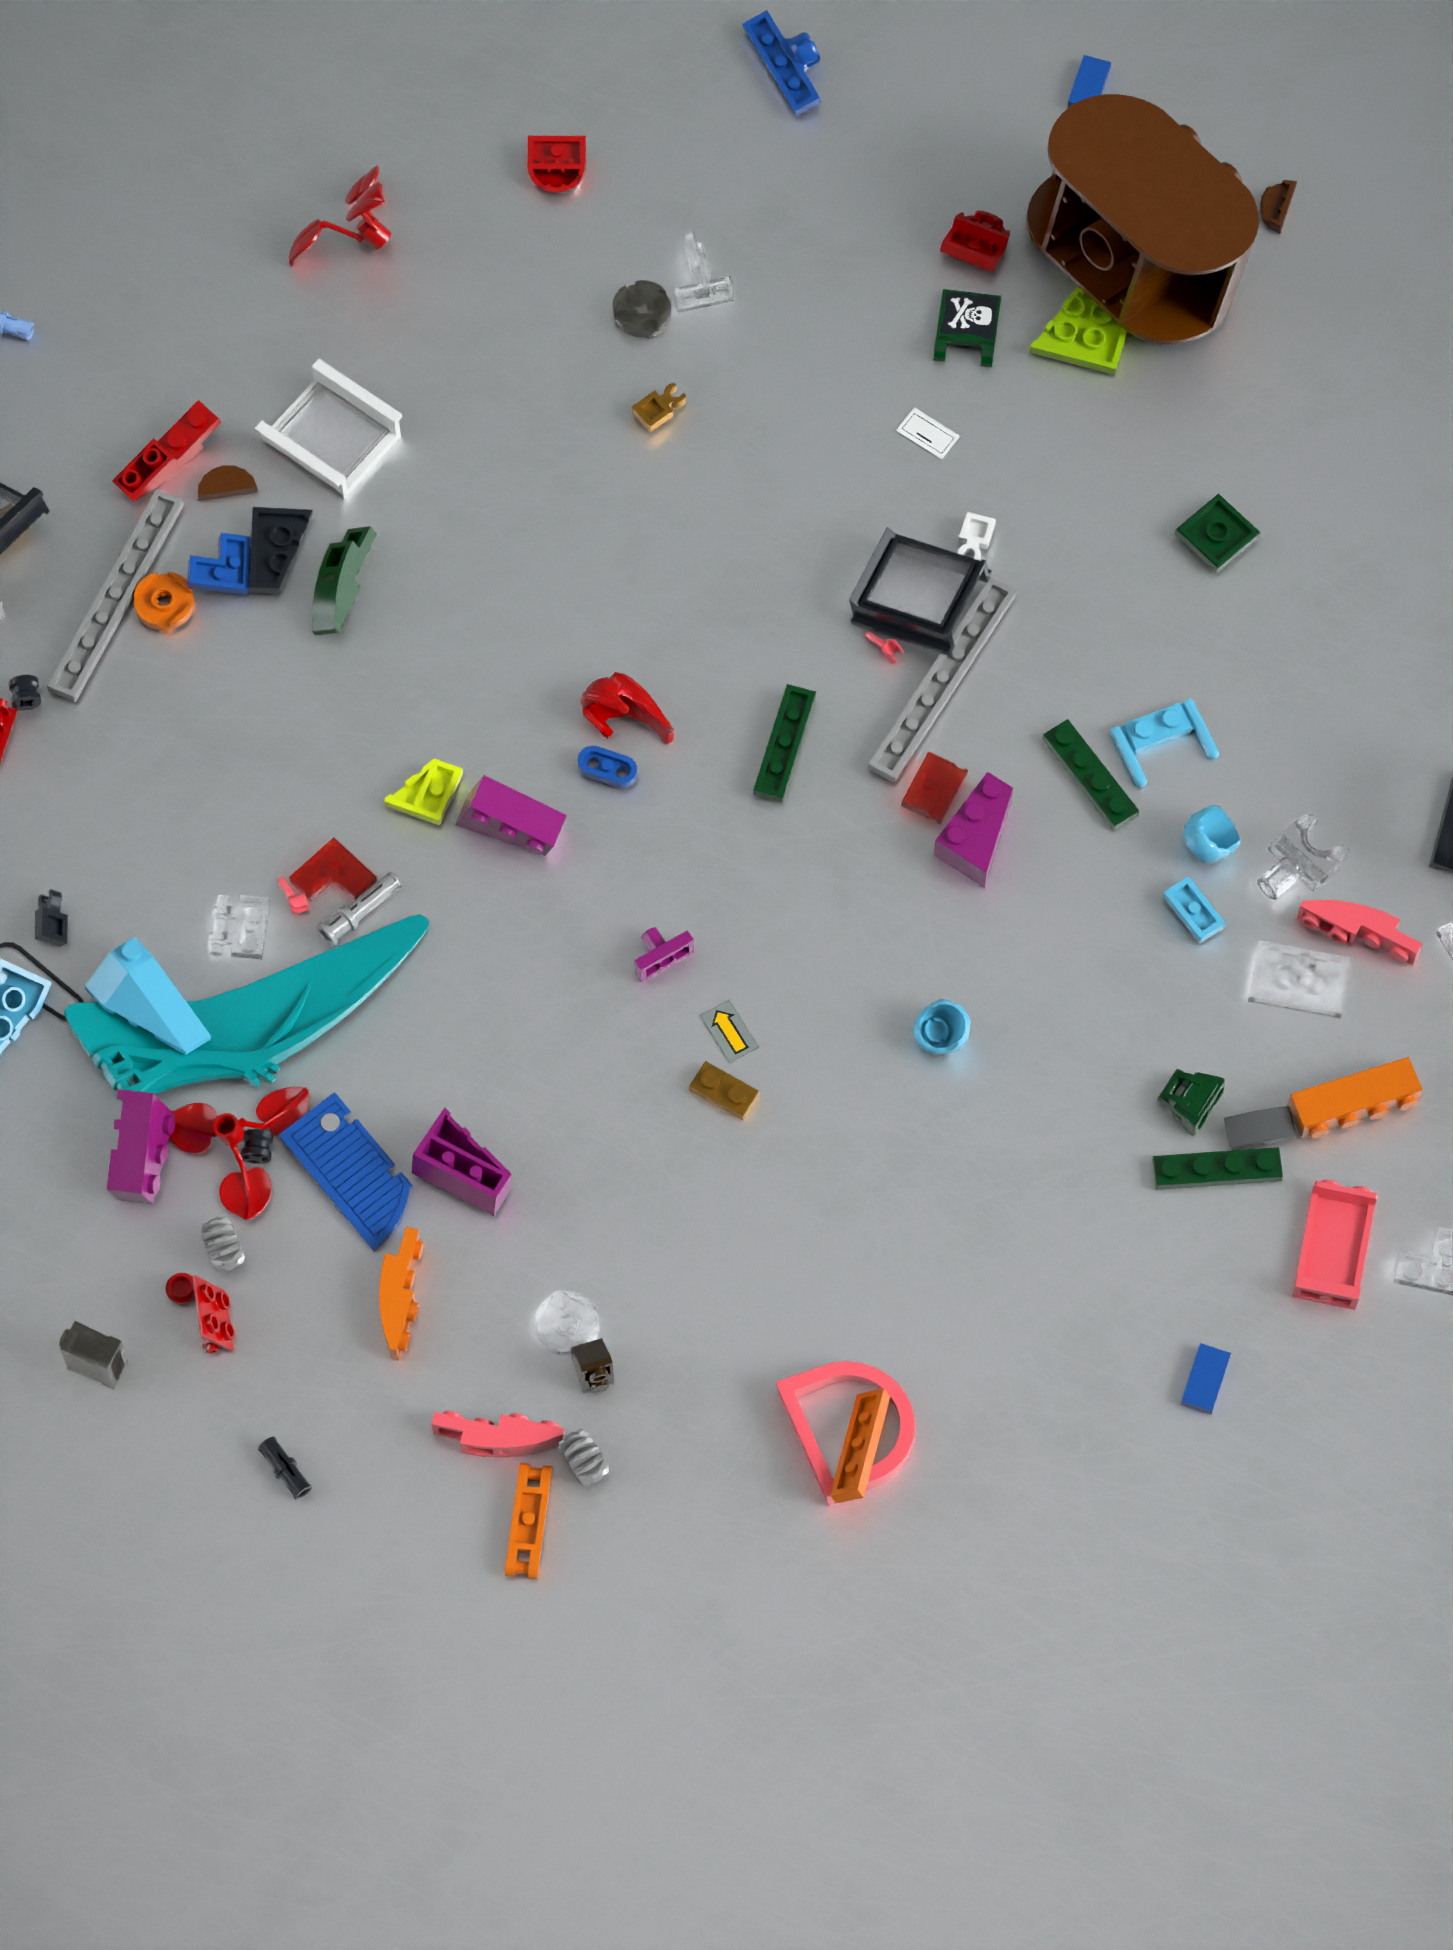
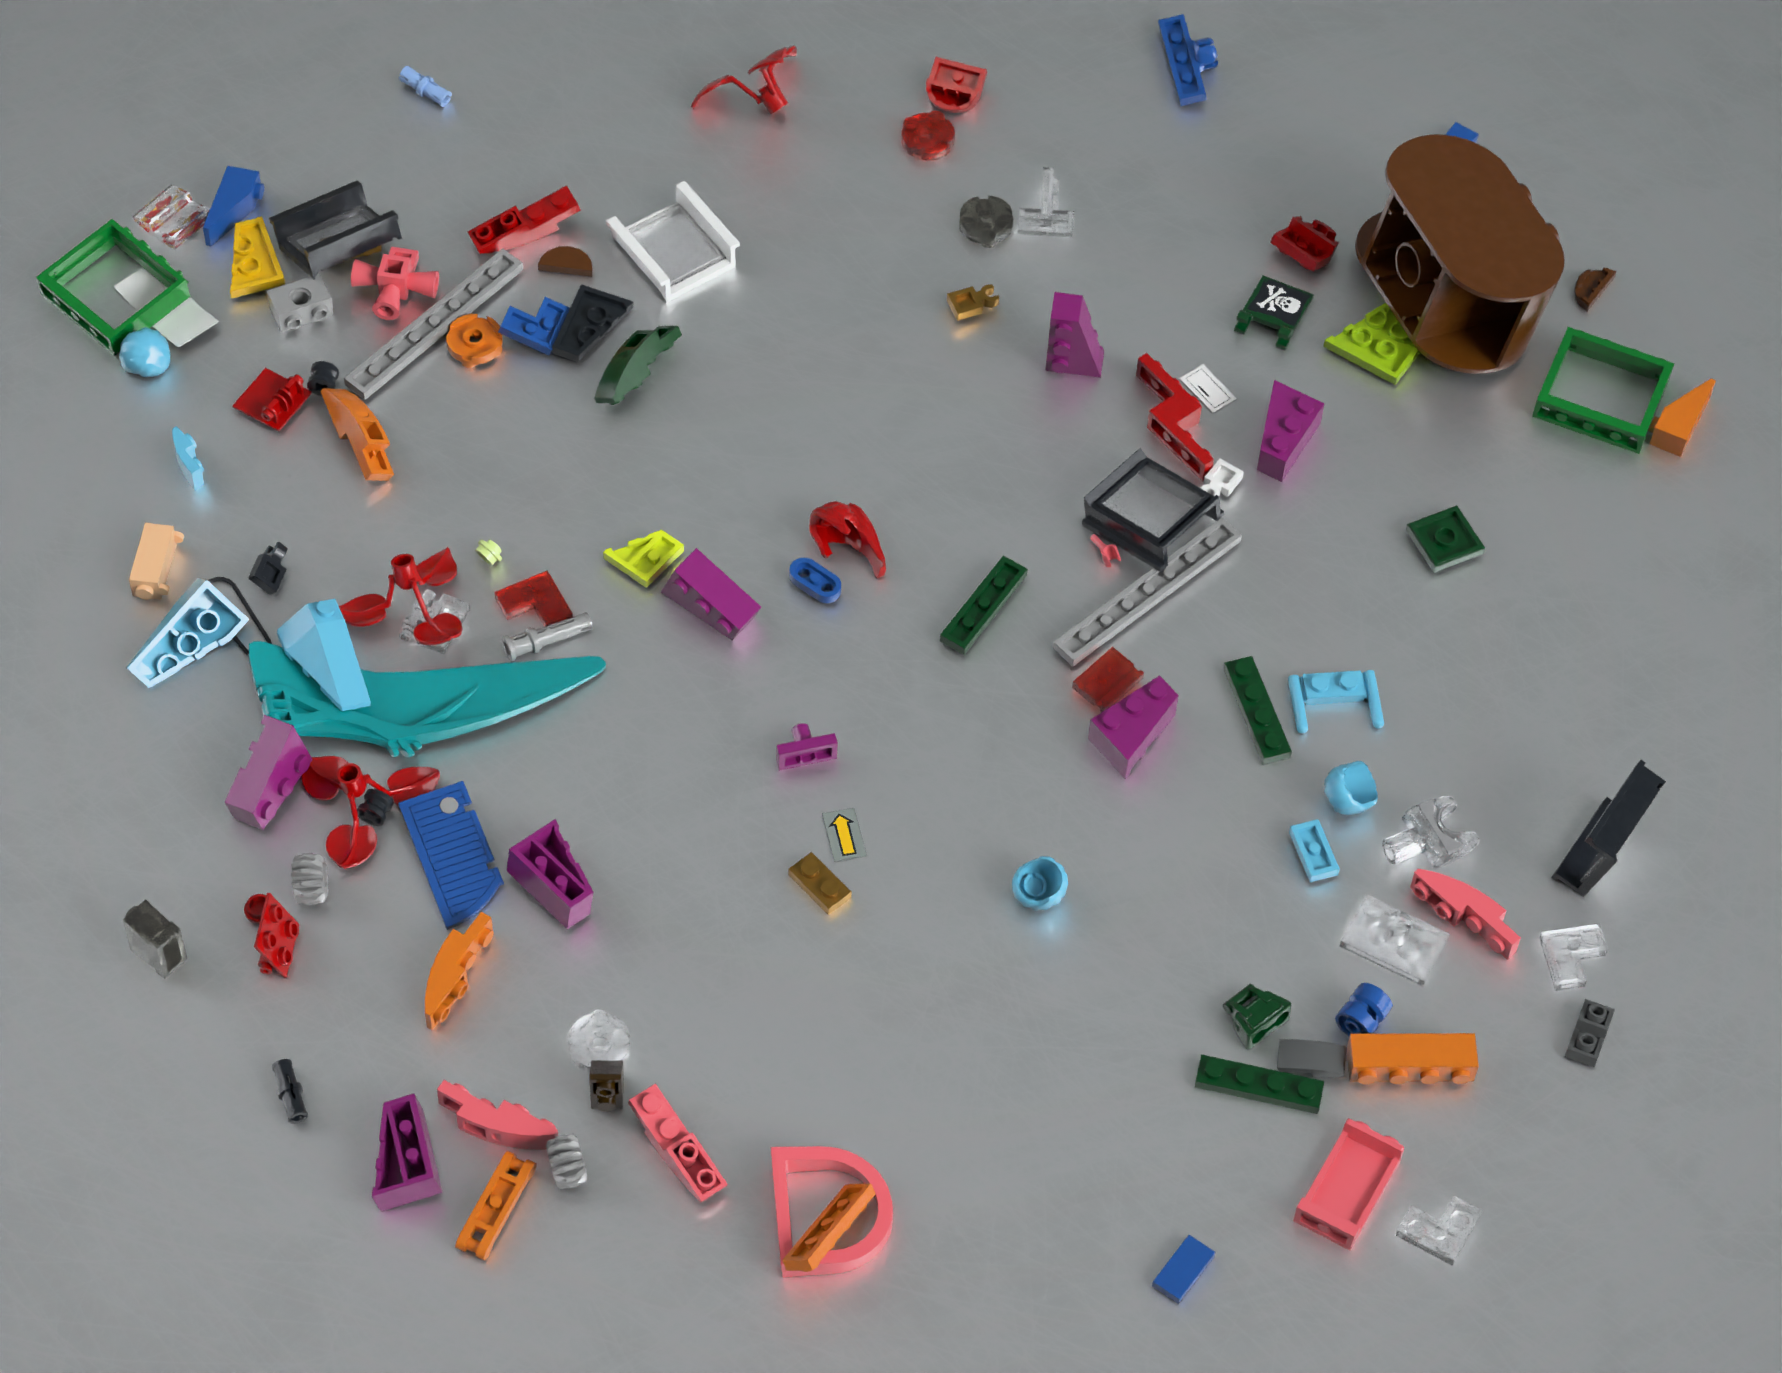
camera: 15 degrees right, 10 degrees down
coral hand [277,877,309,914] -> none
none -> orange slope [320,388,394,481]
none -> red plant [339,547,463,645]
none -> coral brick [351,247,439,320]
none -> magenta wedge [372,1093,443,1212]
none -> yellowish green plate [475,539,502,566]
none -> coral slope [628,1083,728,1203]
none -> clear red plate [901,110,955,161]
none -> magenta wedge [1045,292,1104,378]
none -> red bracket [1136,353,1214,482]
none -> magenta wedge [1257,380,1325,482]
none -> blue wheel [1335,983,1393,1037]
none -> green window [1532,327,1675,454]
none -> orange slope [1648,379,1716,457]

